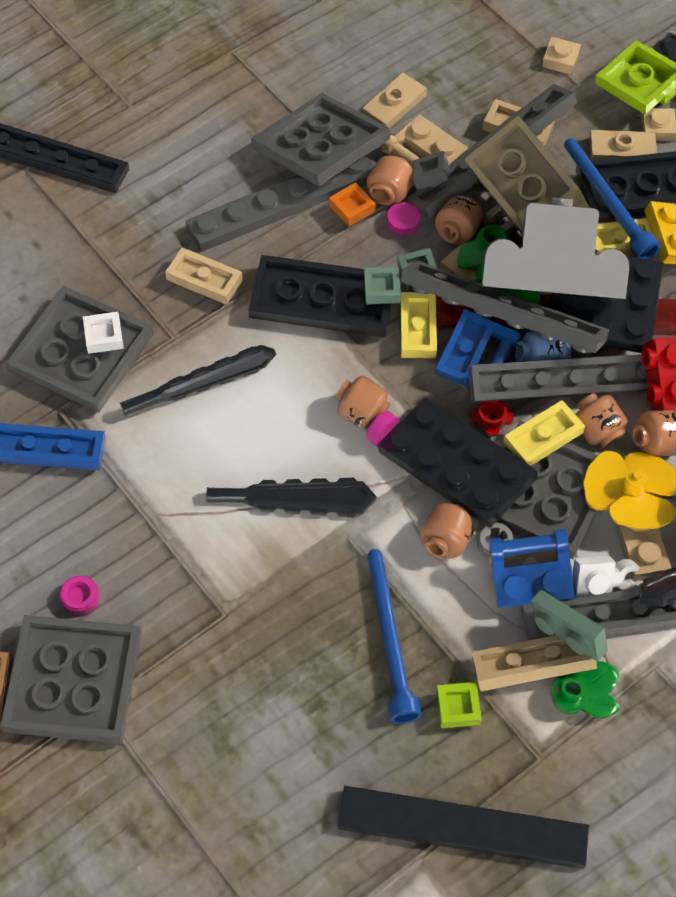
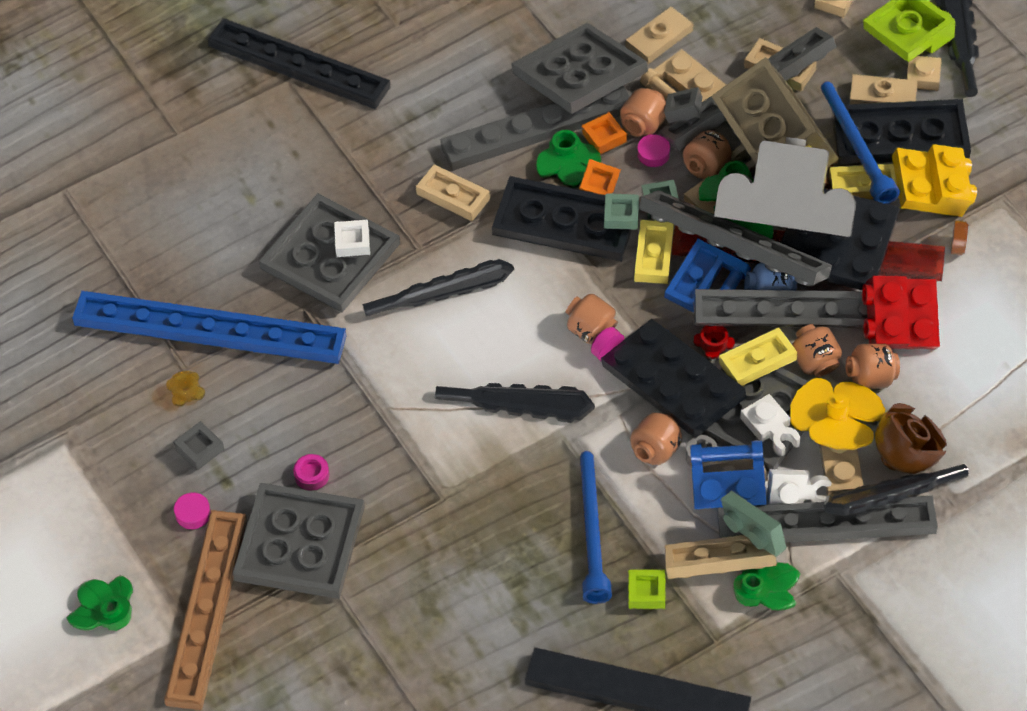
camera: 10 degrees right, 5 degrees down
none -> green plate [536,130,601,187]
none -> orange plate [579,159,621,195]
none -> white plate [740,394,800,457]

